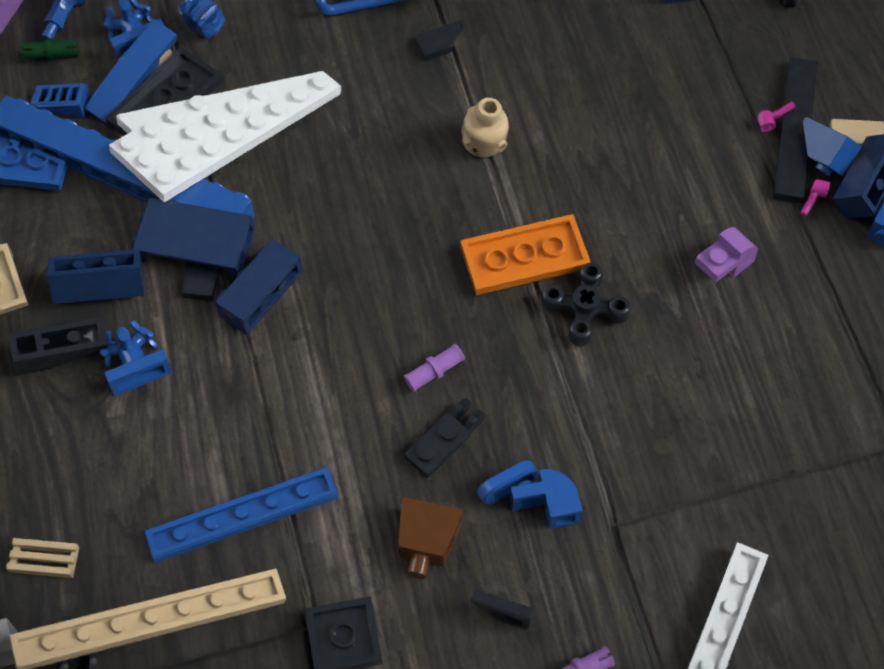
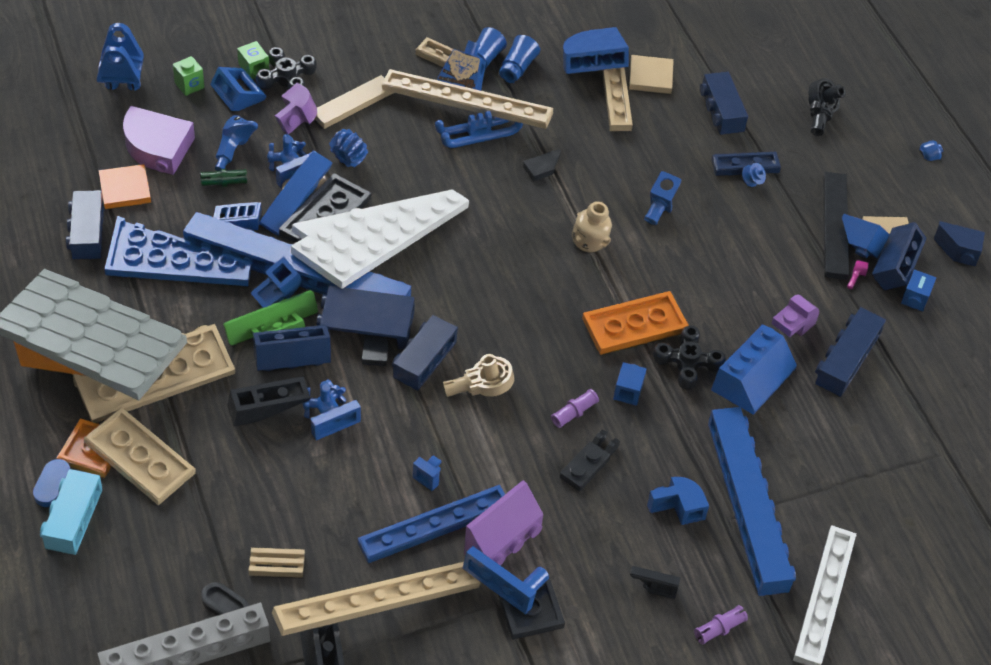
camera: 10 degrees left, 10 degrees down
reddish brown torso [398,497,463,579] -> none
blue tile [477,461,538,504] -> none
dark pink hand [758,101,795,133] -> none
none -> bright green bracket [223,290,318,345]
none -> blue brick [251,256,302,308]
none -> blue tile [413,455,442,491]
none -> tan pin [443,354,514,397]
none -> blue piece [462,546,549,614]
none -> medium lavender slope [464,481,543,566]
none -> blue brick [613,362,647,405]
none -> blue bracket [644,171,681,225]
none -> blue brick [708,407,796,596]
none -> dark blue tile [711,152,781,176]
none -> blue slope [711,324,797,415]
none -> blue wheel [742,163,766,187]
none -> dark blue brick [815,307,886,397]

